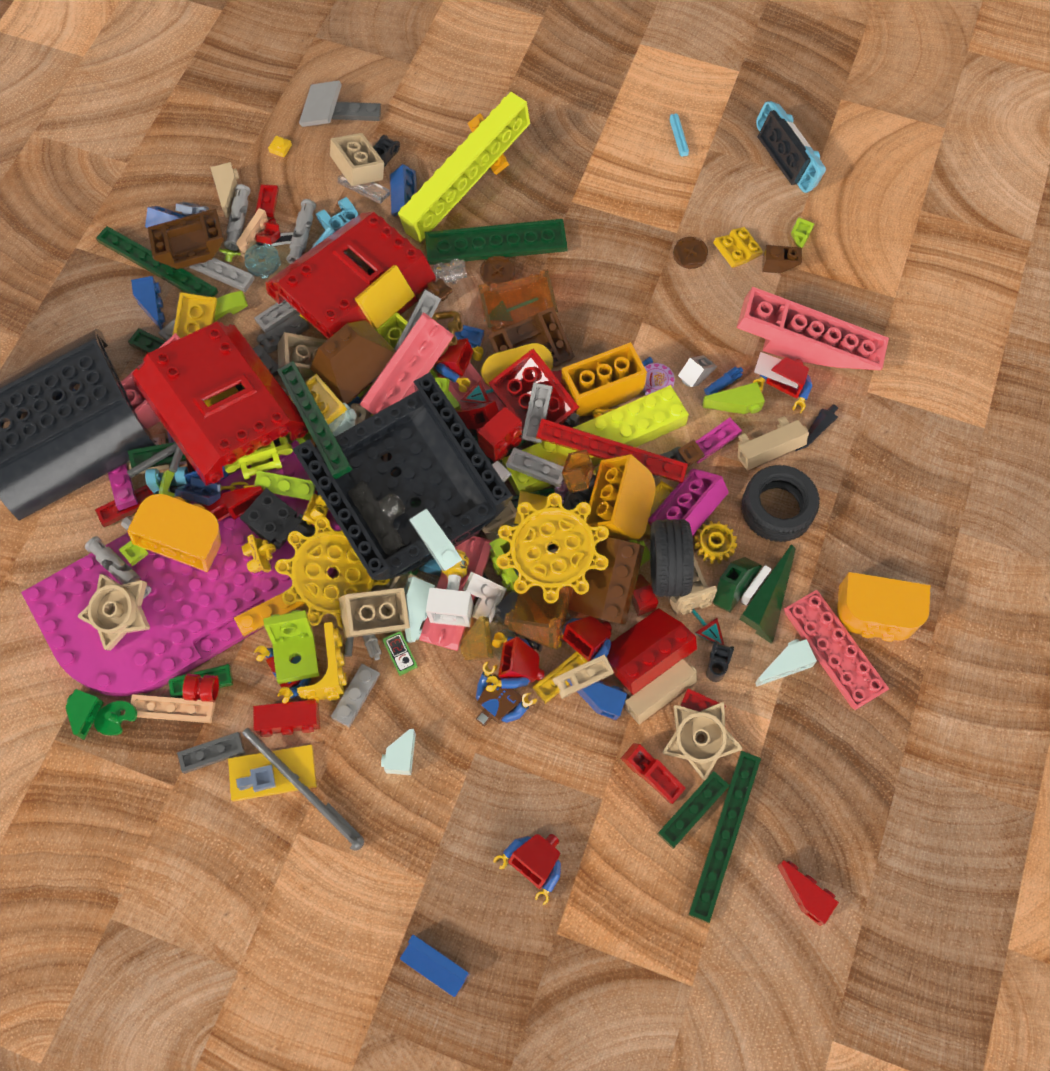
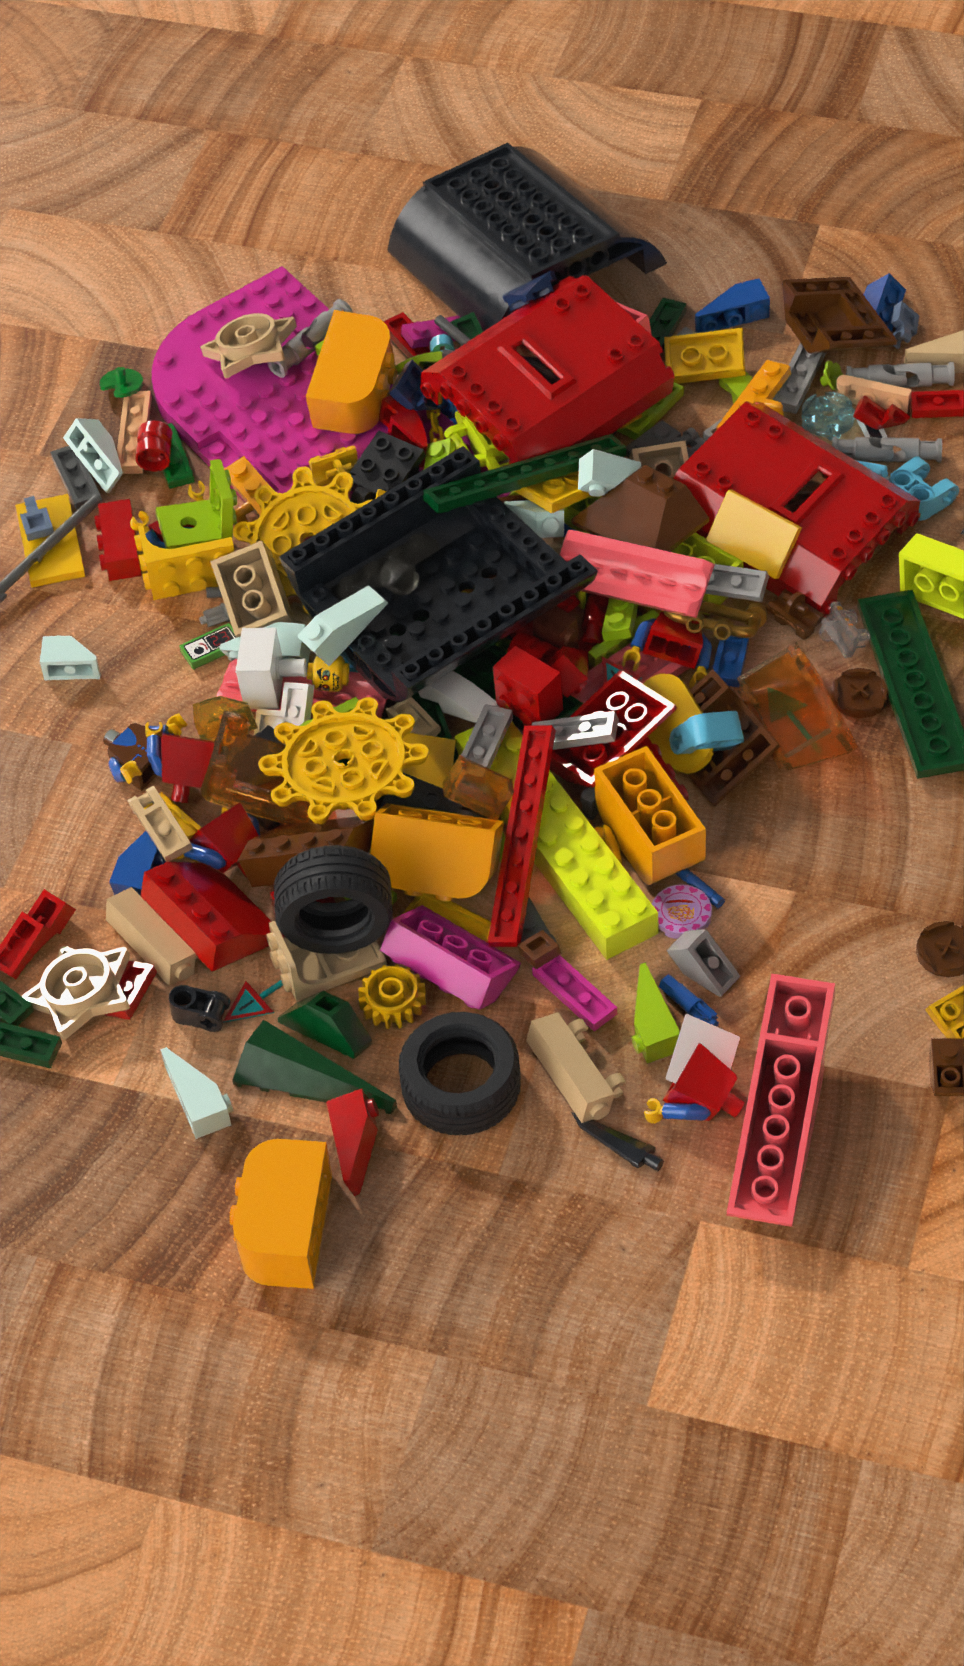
camera: 90 degrees right, 15 degrees down
green slope [65,689,104,740] -> none
dark green plate [96,226,218,297] -> none
light grey plate [331,664,380,728] -> none
white tile [741,566,771,606] -> none
coral plate [784,590,889,710] -> none
none -> light aqua slope [63,418,123,493]
none -> red slope [326,1089,379,1196]
none -> dark blue slope [502,270,557,311]
none -> light aqua slope [578,449,641,497]
none -> medium azure piece [669,711,744,755]
none -> light orange plate [716,360,791,430]

